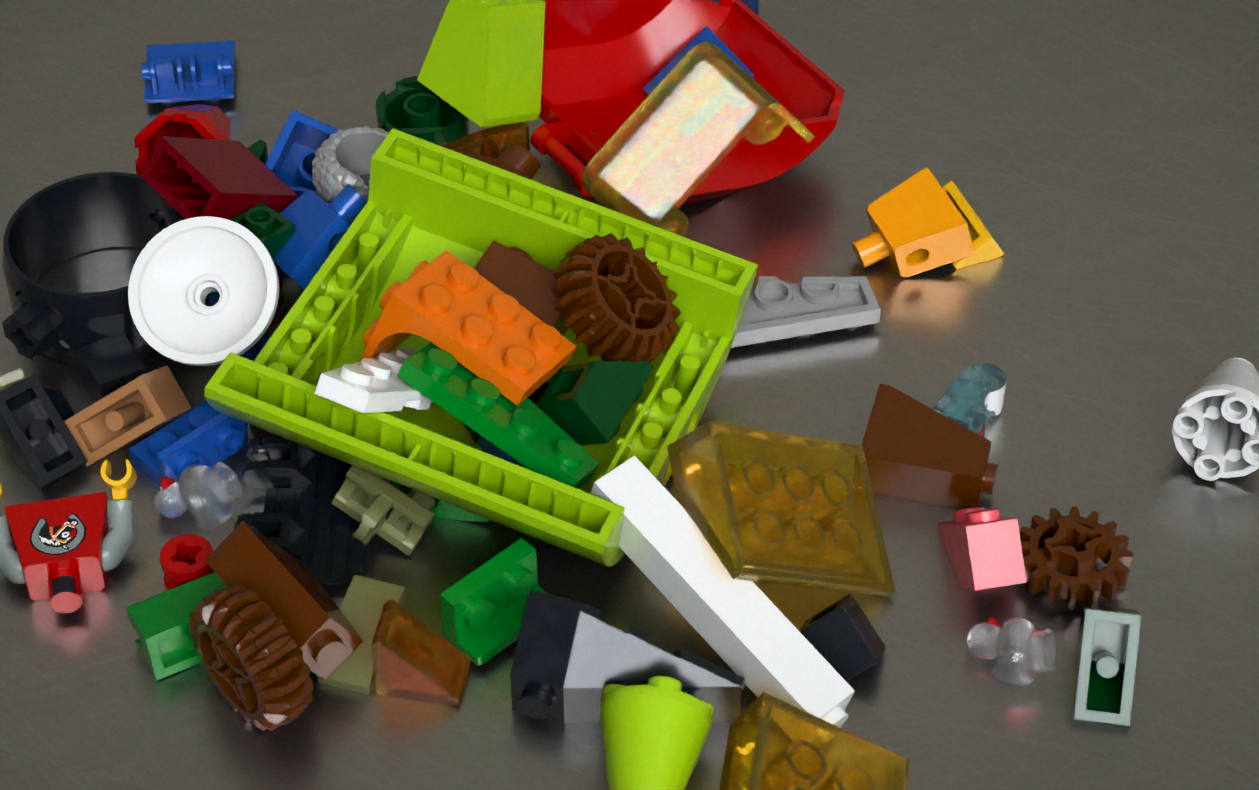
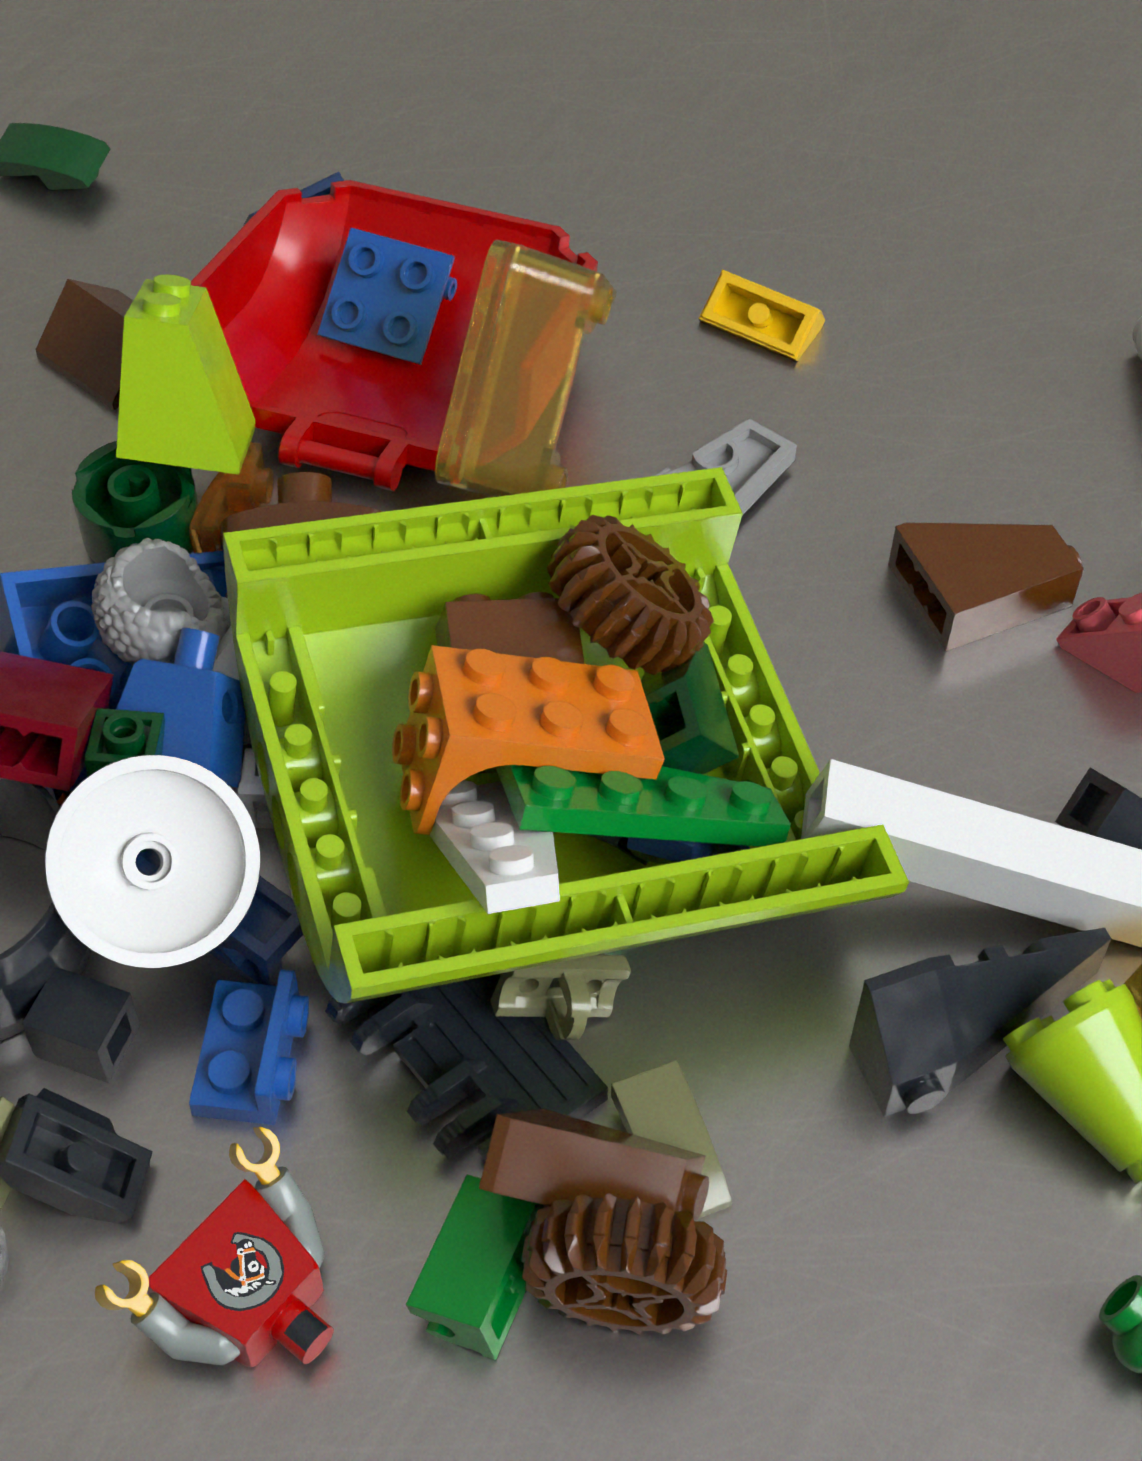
camera: 40 degrees left, 10 degrees up
medium nougat slope [64,365,192,467] -> none
clear animal [154,462,243,529] -> none
red wheel [159,534,215,591] -> none
clear orange slope [371,599,471,706] -> none
green bracket [440,538,548,666] -> none
clear yellow slope [667,421,896,596] -> none
light orange torso [851,167,975,278] -> none
clear light blue leg [932,363,1007,437] -> none

